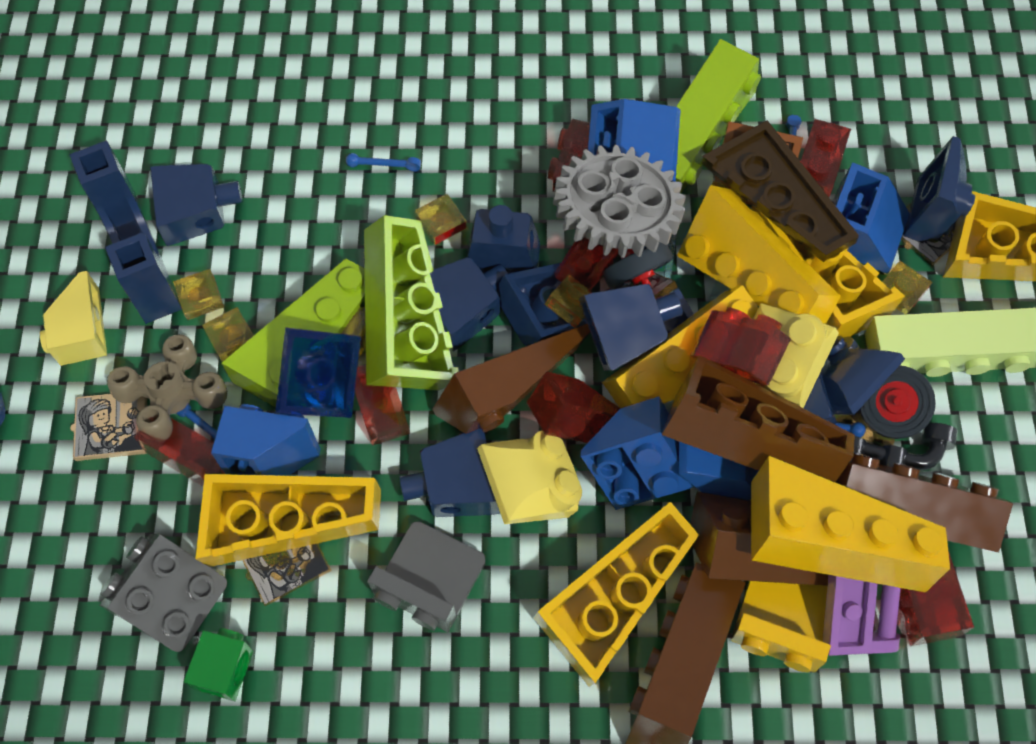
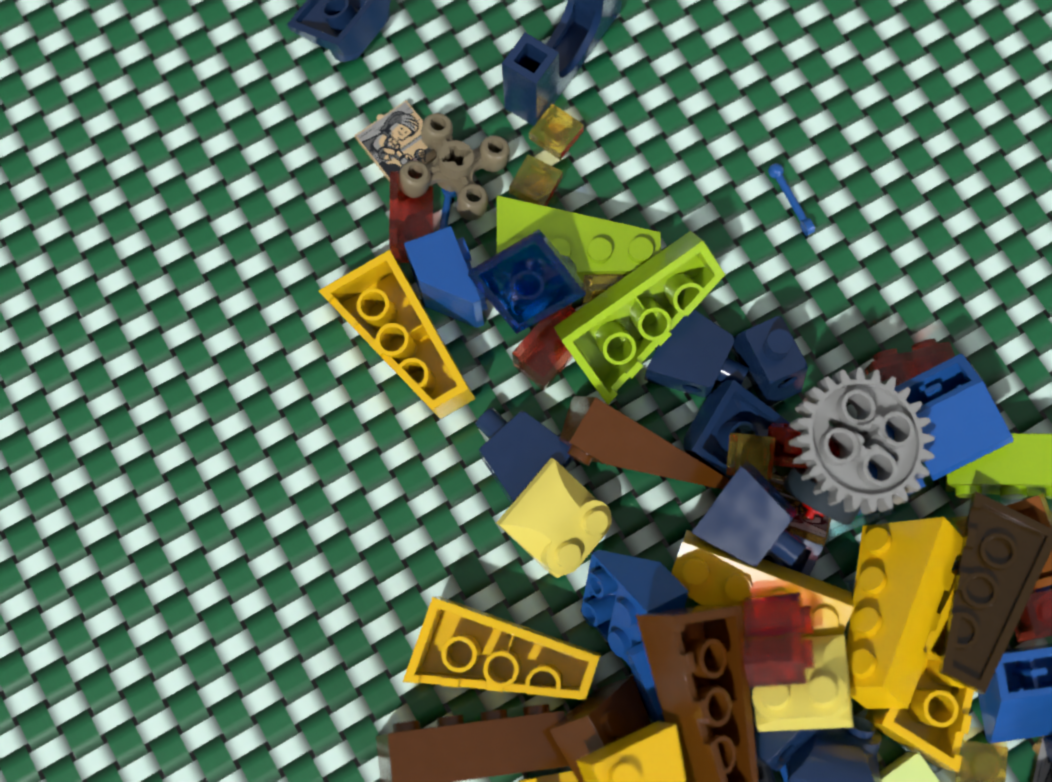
camera: 60 degrees right, 10 degrees up
light yellow slope [40,271,107,366] -> none
dark grey bracket [99,534,227,652] -> none
dark blue torso [150,164,243,246] -> none
green brick [183,628,254,702] -> none
piece [242,543,332,606] -> none
dark grey bracket [367,522,486,633] -> none
clear yellow plate [415,193,467,245] -> none
clear red slope [527,372,621,443] -> none

